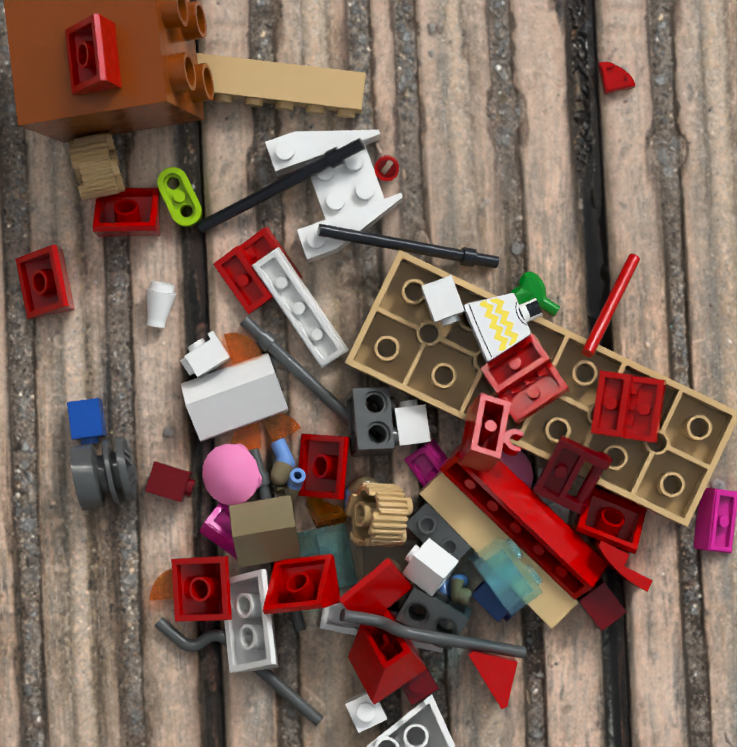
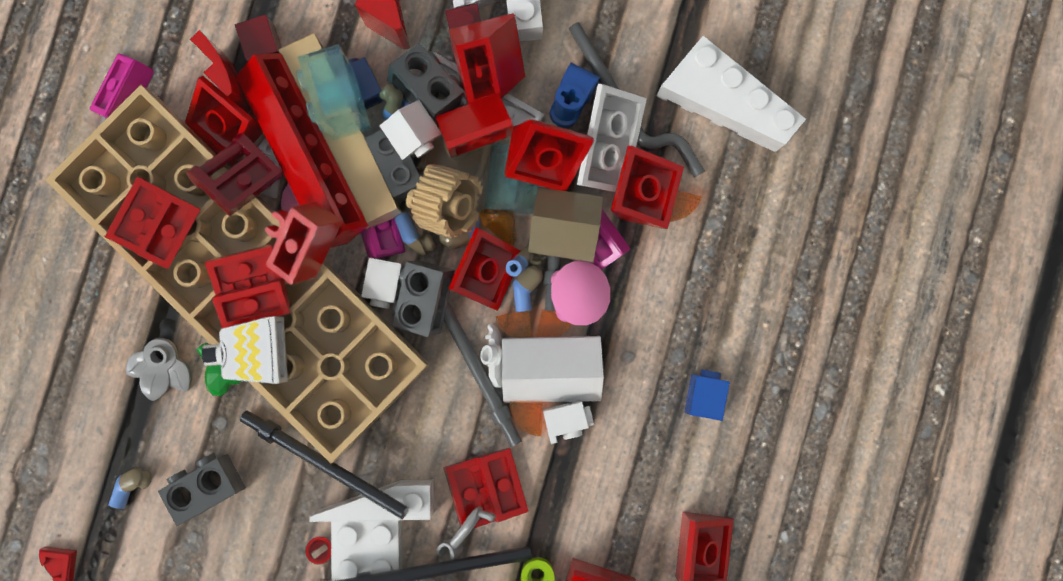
camera: 160 degrees left, 0 degrees up
dark grey wheel [70,436,138,511] -> none
dark red brick [145,461,196,502] -> none
white cone [146,281,177,328] -> none
white tile [252,247,349,368] -> none
dark grey piece [340,609,526,659] -> none
white brick [421,275,465,327] -> none
red bar [581,254,640,358] -> none
none -> dark tan arm [108,468,152,509]
none -> light grey plate [126,338,191,401]
none -> dark grey brick [158,453,246,527]
none -> arm [395,213,436,256]
none -> light grey piece [437,506,496,560]
none -> white piece [480,323,502,388]
none -> blue piece [549,63,600,128]
none -> white wedge [656,36,806,152]

